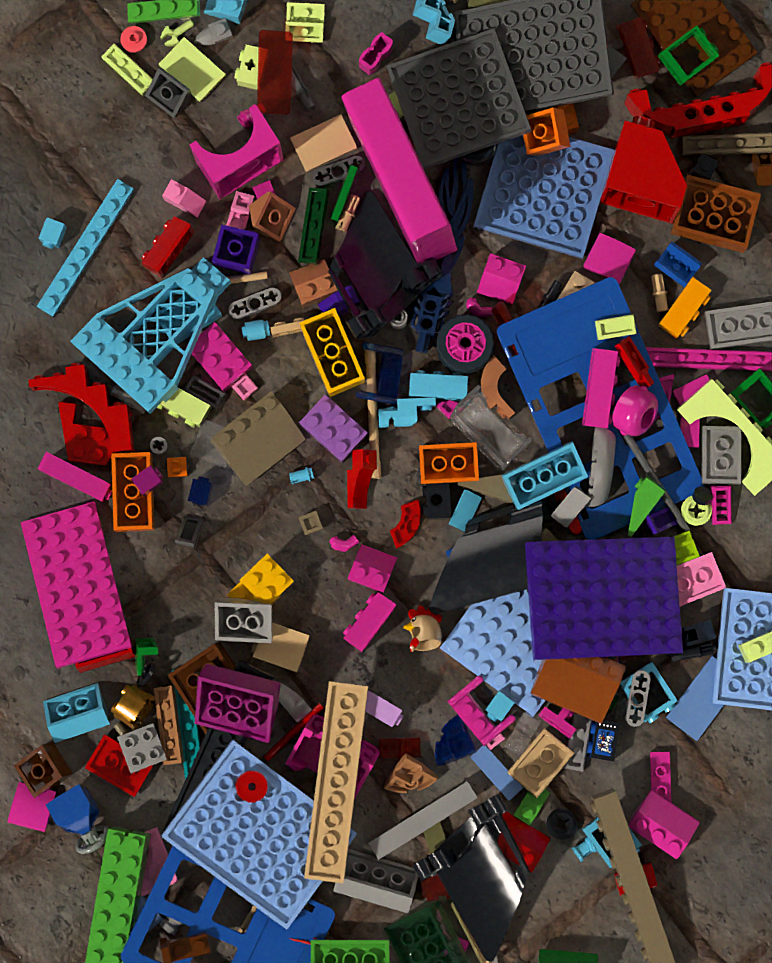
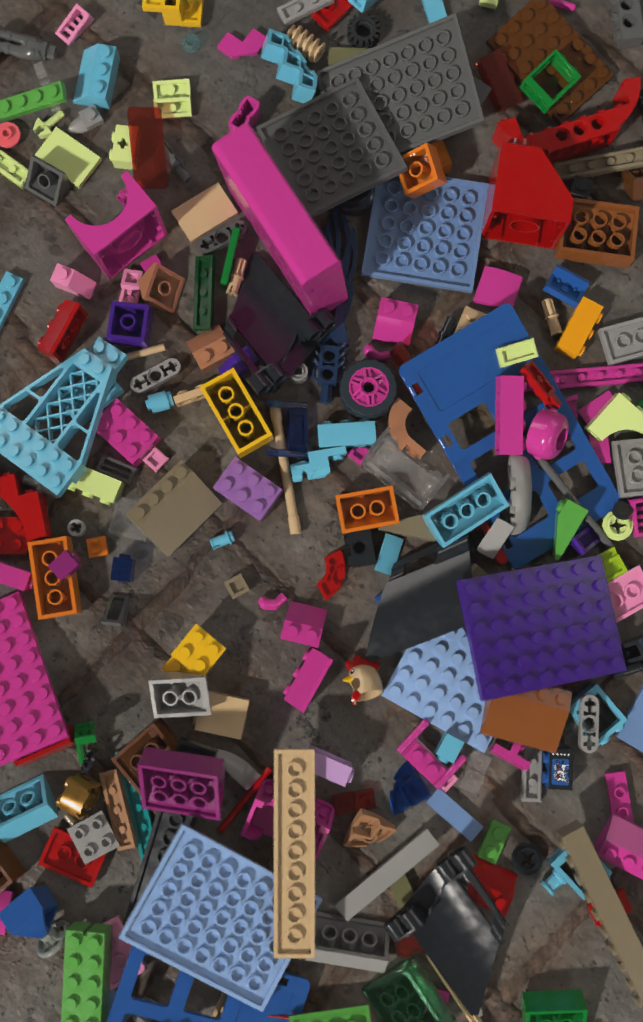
camera: 10 degrees left, 0 degrees up
red piece [235,770,268,803] -> none
red slope [347,449,377,509] -> none
tan tile [507,728,574,798] -> none

